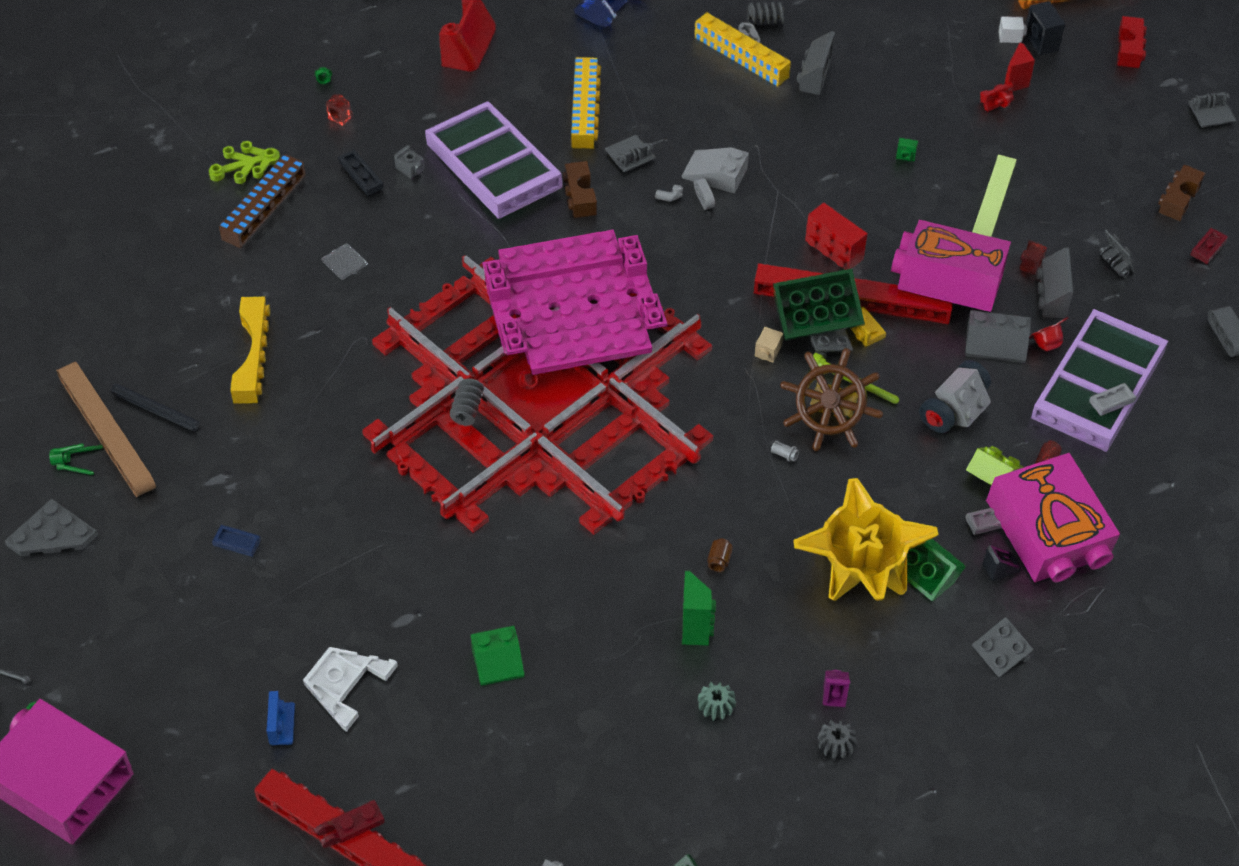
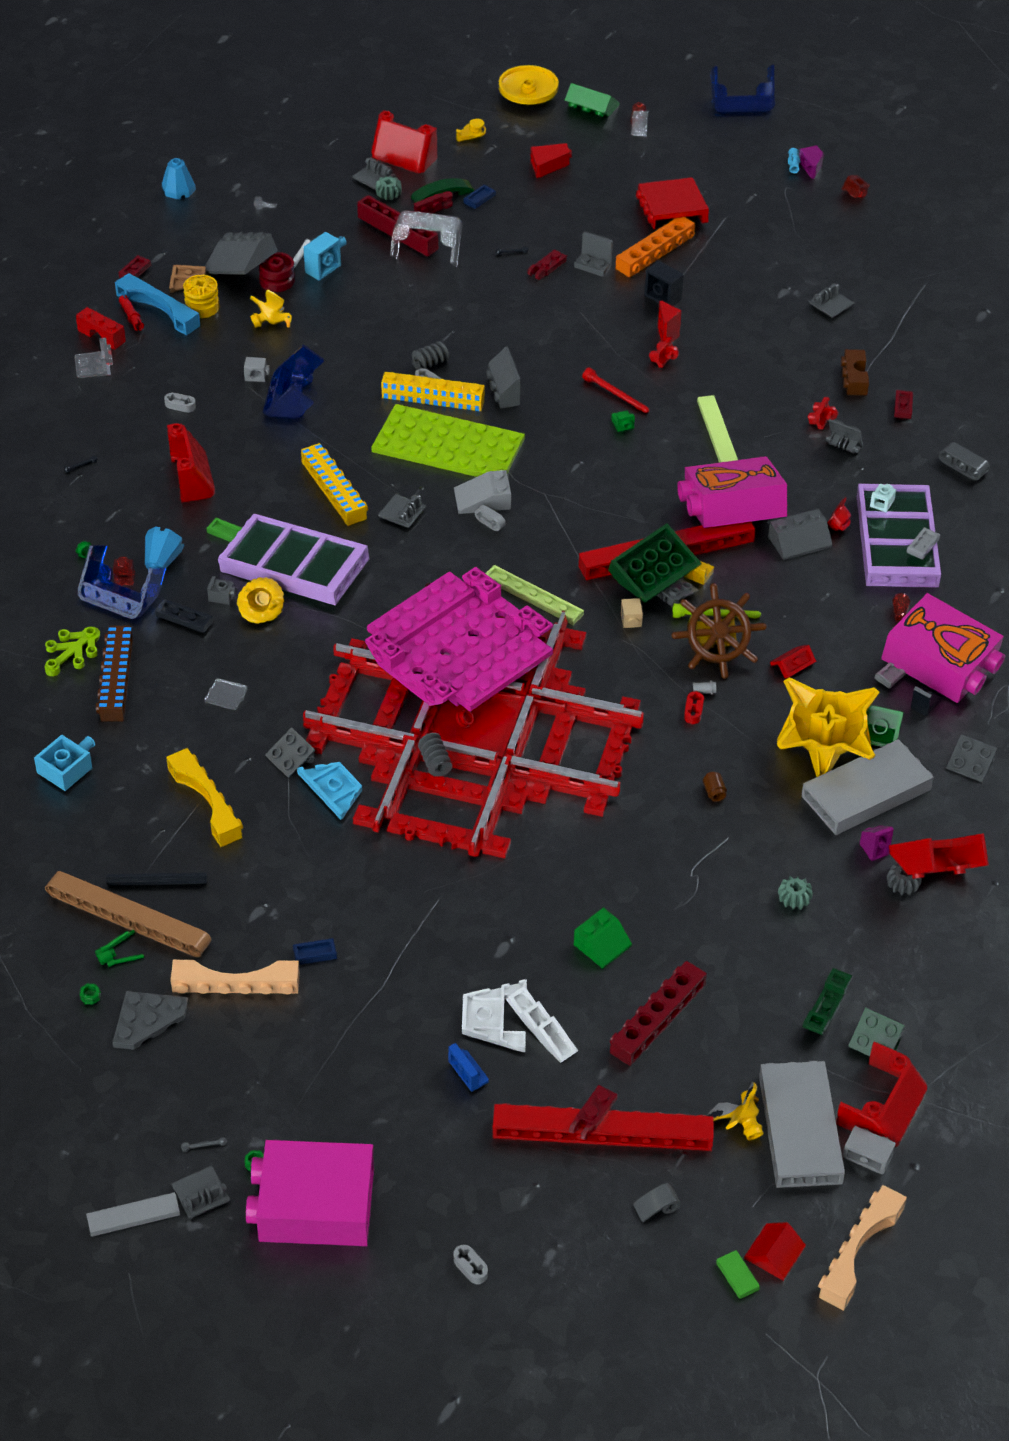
camera: 30 degrees left, 5 degrees down
reddish brown arch [562,161,597,218] -> none
light grey arm [655,185,683,202] -> none
green slope [682,571,716,645] -> none
red brick [805,203,868,270] -> none
light grey brick [919,360,991,433] -> none
lime slope [966,446,1024,485] -> none
white brick [999,17,1027,43] -> none
clear red brick [1020,240,1047,275] -> none
dark grey slope [1036,248,1073,318] -> none
red arch [1118,16,1147,68] -> none
none -> medium azure brick [34,735,95,791]
none -> clear blue windscreen [77,545,166,619]
none -> green tile [80,983,101,1005]
none -> dark azure cone [145,527,184,574]
none -> light nougat arch [171,960,300,994]
none -> bright green tile [206,518,242,542]
none -> yellow piece [237,577,284,624]
none -> dark grey hinge [265,727,316,778]
none -> medium azure wing [297,762,362,820]
none -> lime plate [372,404,525,477]
none -> yellowish green tile [485,565,584,625]
none -> white slope [506,986,578,1063]
none -> red piece [582,367,649,413]
none -> dark red brick [610,960,707,1066]
none -> red beam [684,692,704,724]
none -> red panel [770,645,816,678]
none -> light grey brick [802,739,934,835]
none -> dark green slope [802,968,852,1035]
none -> red hips [808,397,838,429]
none -> light aqua brick [870,484,896,512]
none -> red windscreen [888,833,989,879]

